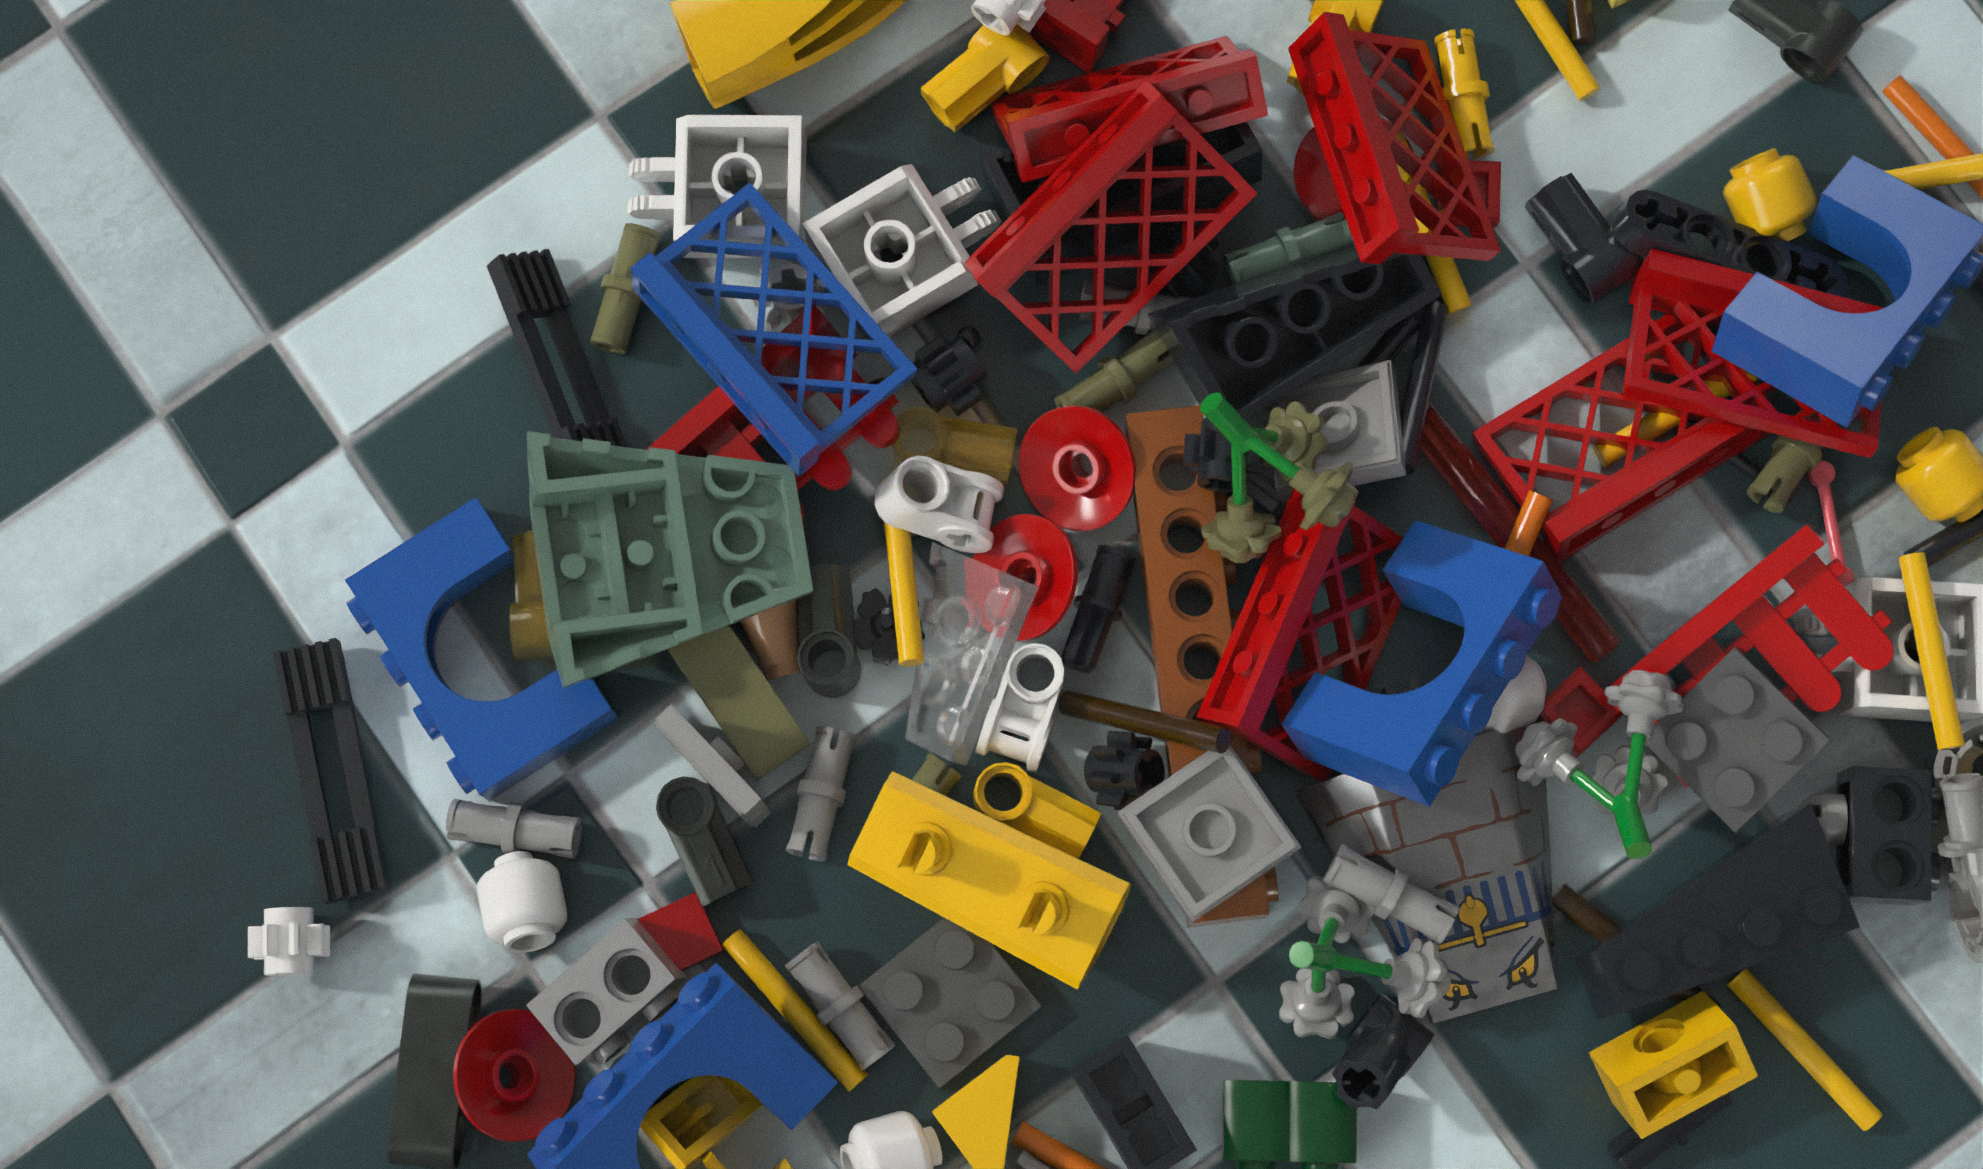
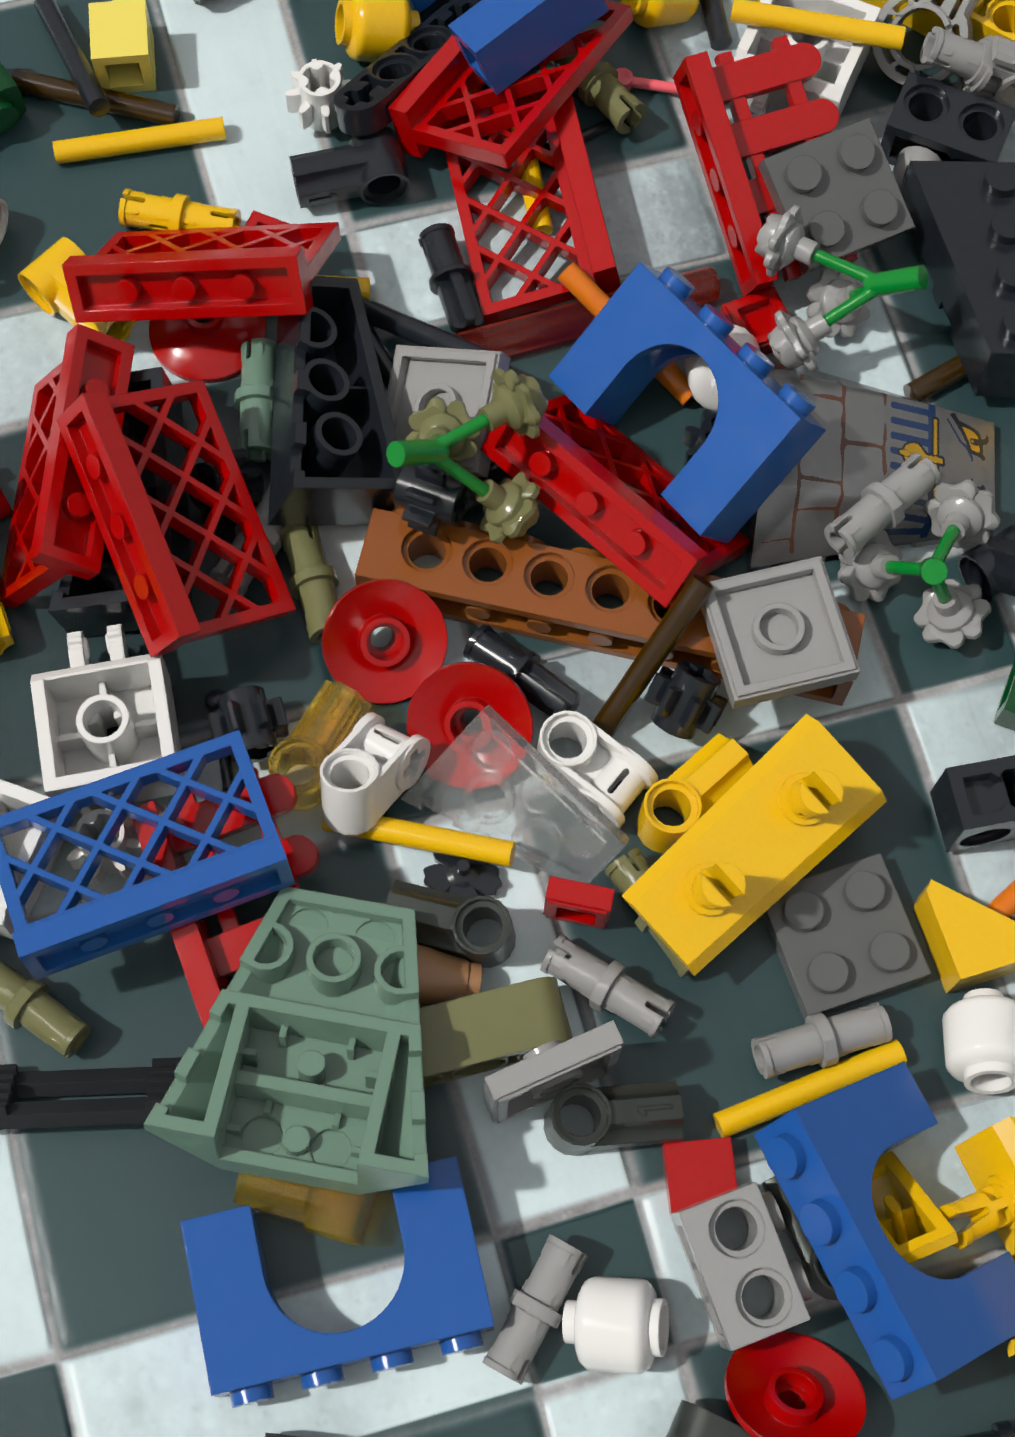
camera: 75 degrees left, 10 degrees down
none -> white gear [285,59,351,134]
none -> black axle [418,223,484,337]
none -> red tile [543,876,615,929]

